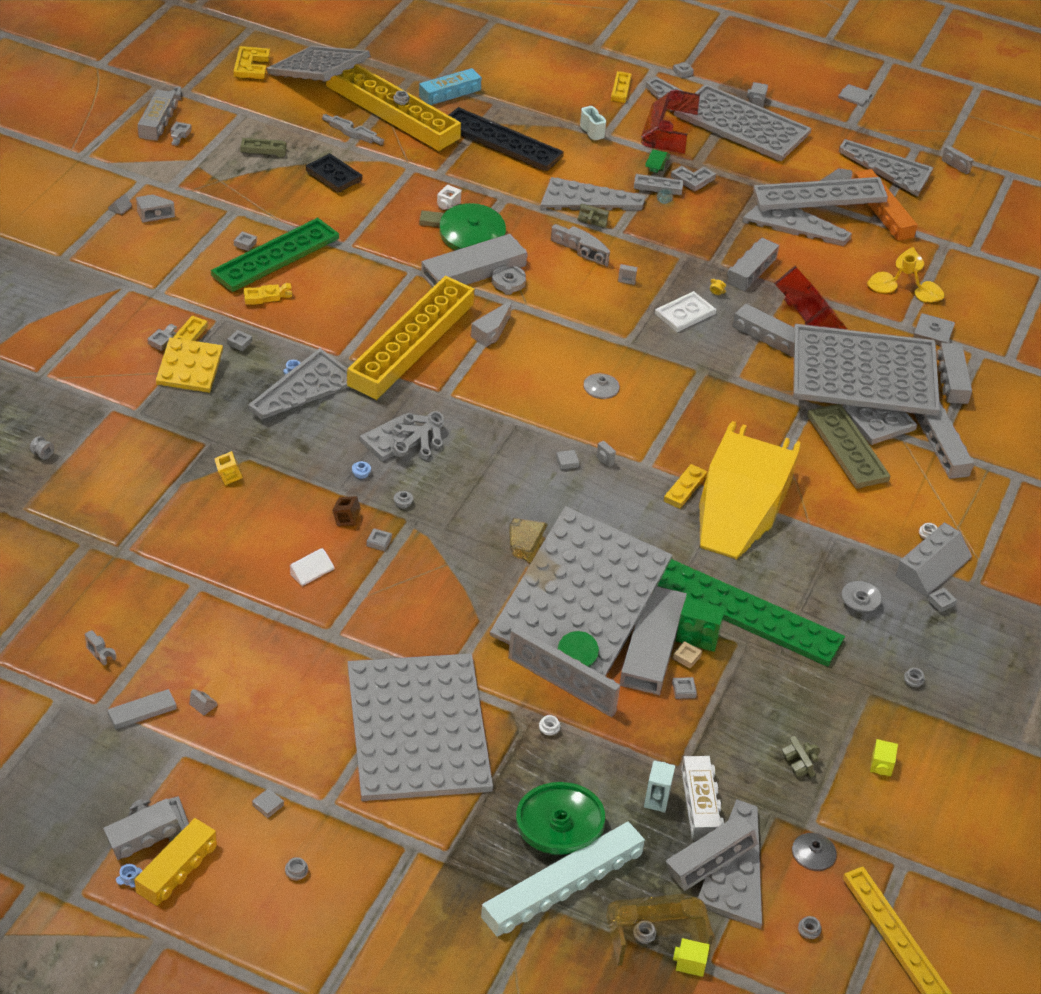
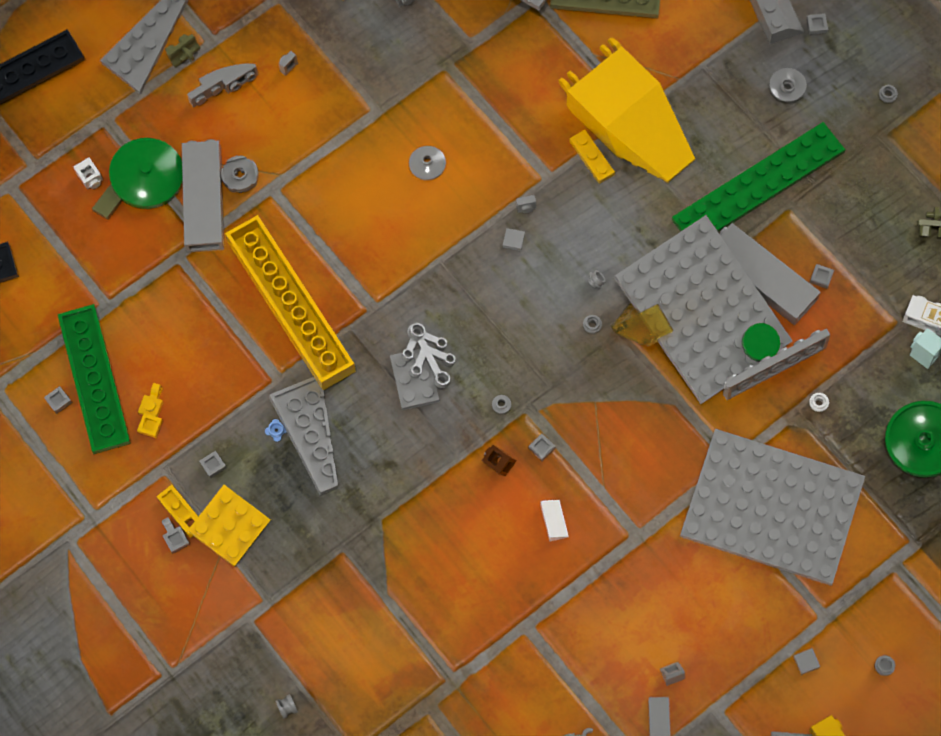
camera: 55 degrees left, 25 degrees up
yellow brick [214,451,243,485] -> none
light blue plate [352,461,371,479] -> none
light grey slope [471,301,511,347] -> none
white tile [655,291,716,332] -> none
tan plate [673,642,702,668] -> none
green brick [675,597,725,652] -> none

